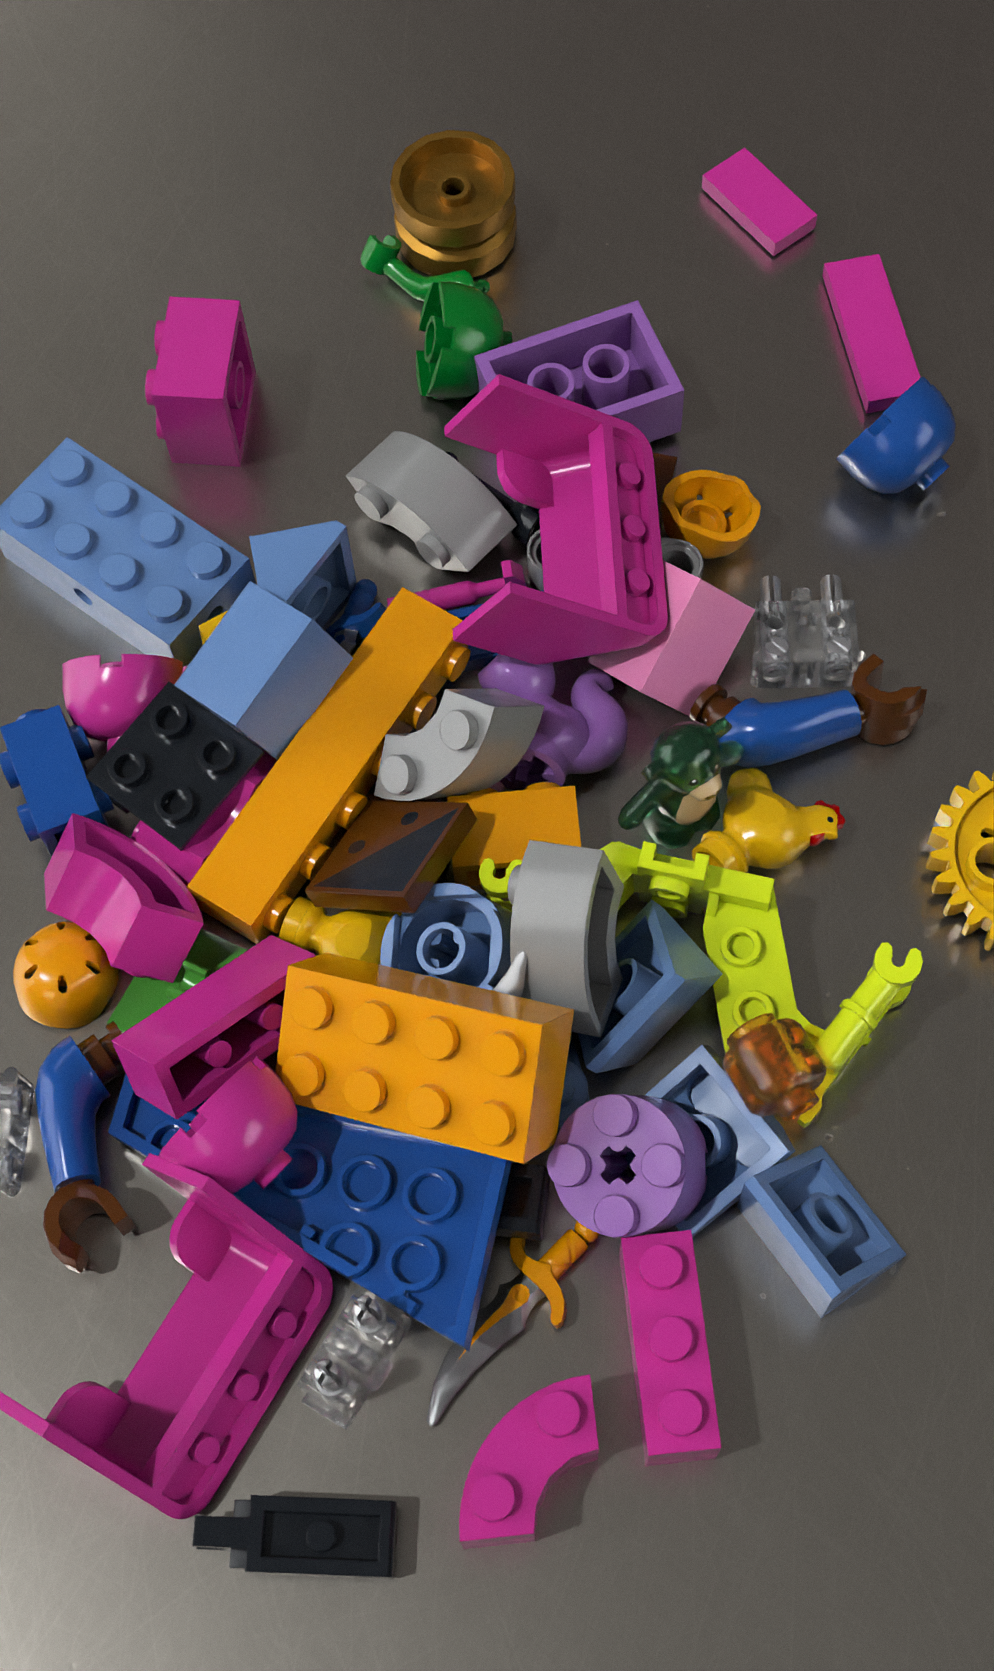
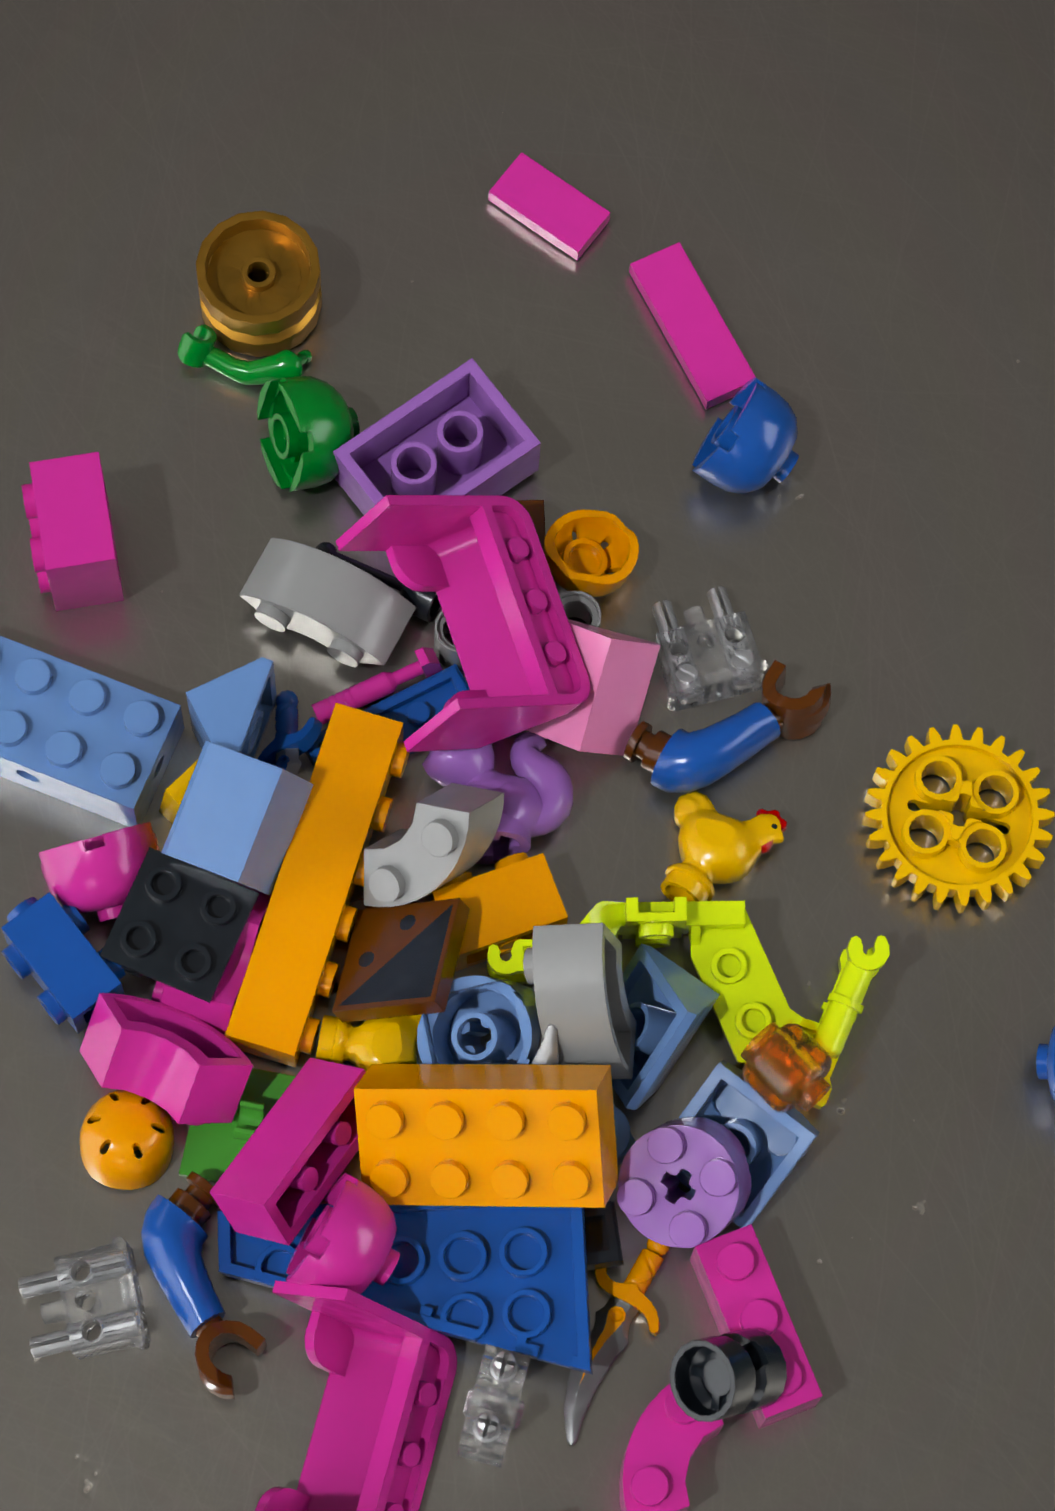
camera: 25 degrees left, 5 degrees up
clear green piece [618,717,744,850] -> none
medium blue slope [737,1145,907,1318] -> none
none -> black wheel [669,1329,787,1422]

